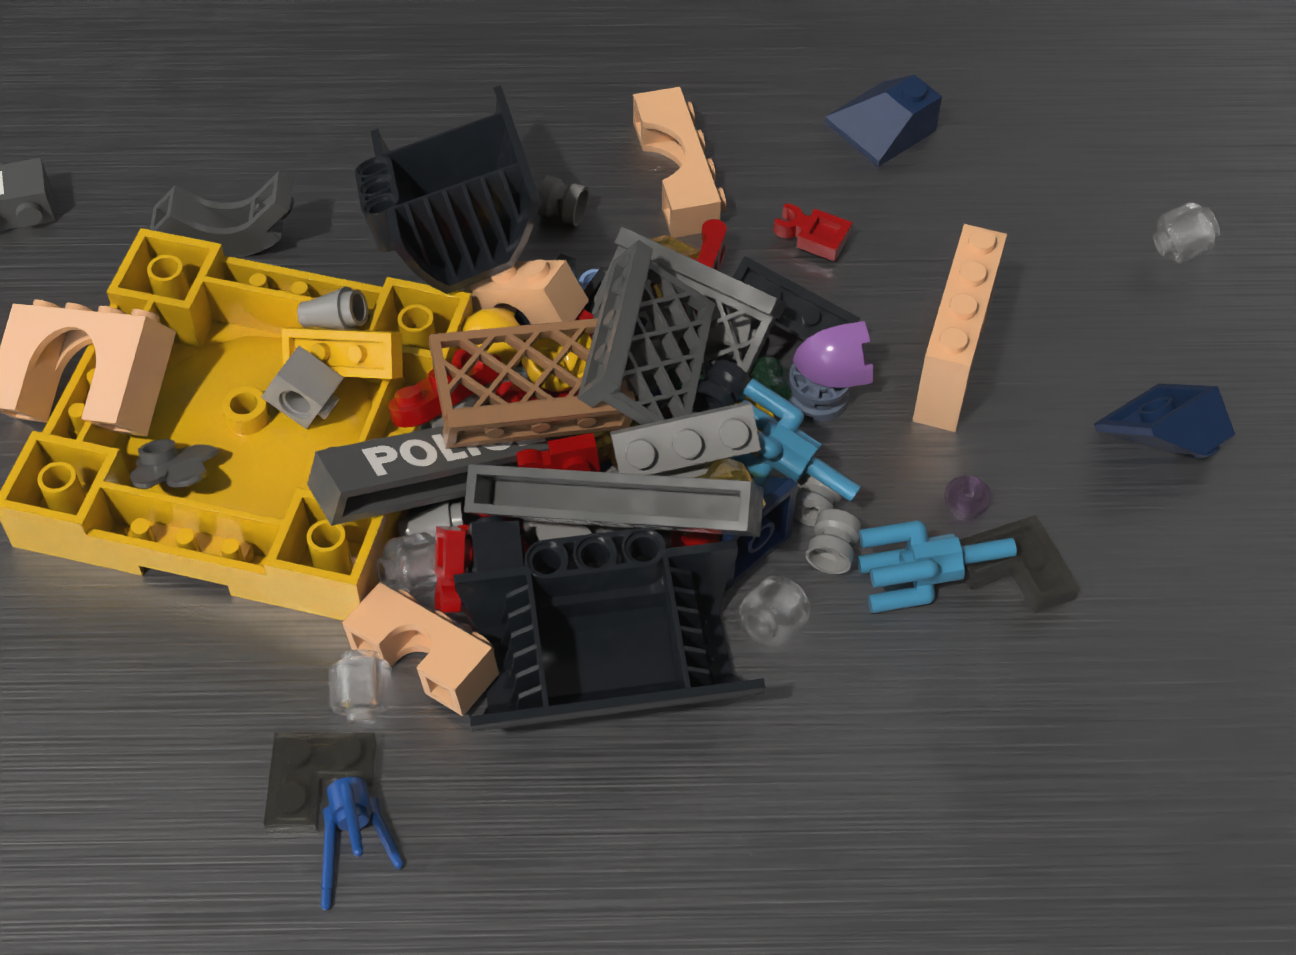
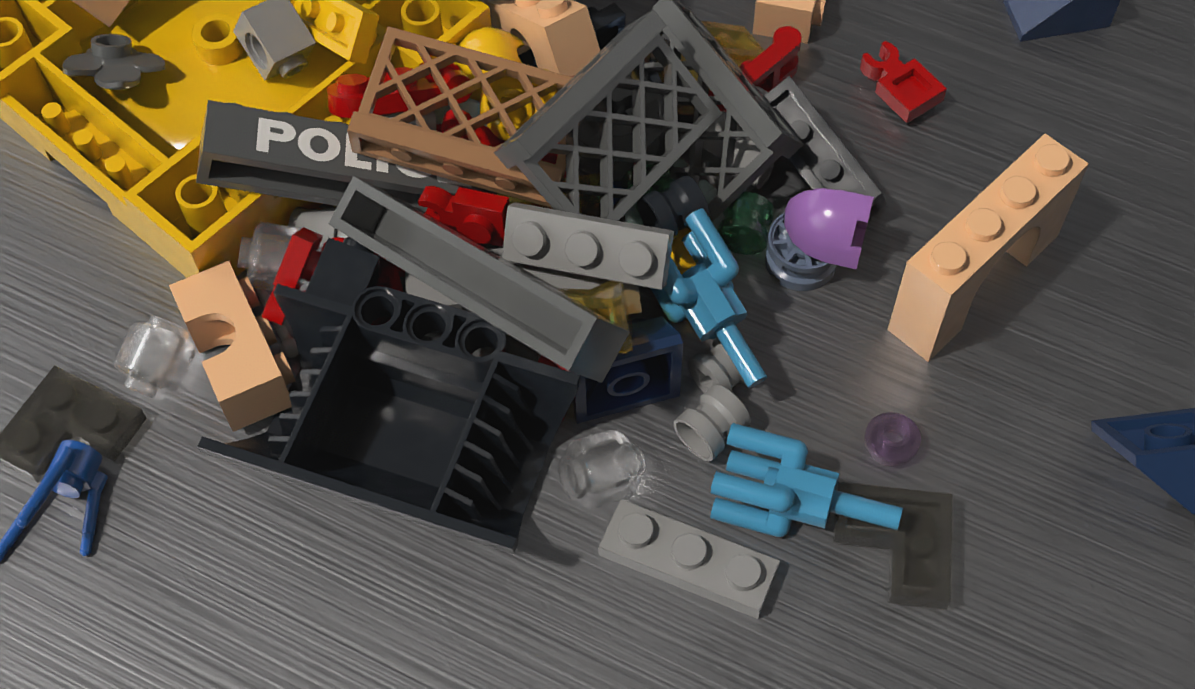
camera: 30 degrees right, 5 degrees up
none -> light grey plate [598,499,780,619]

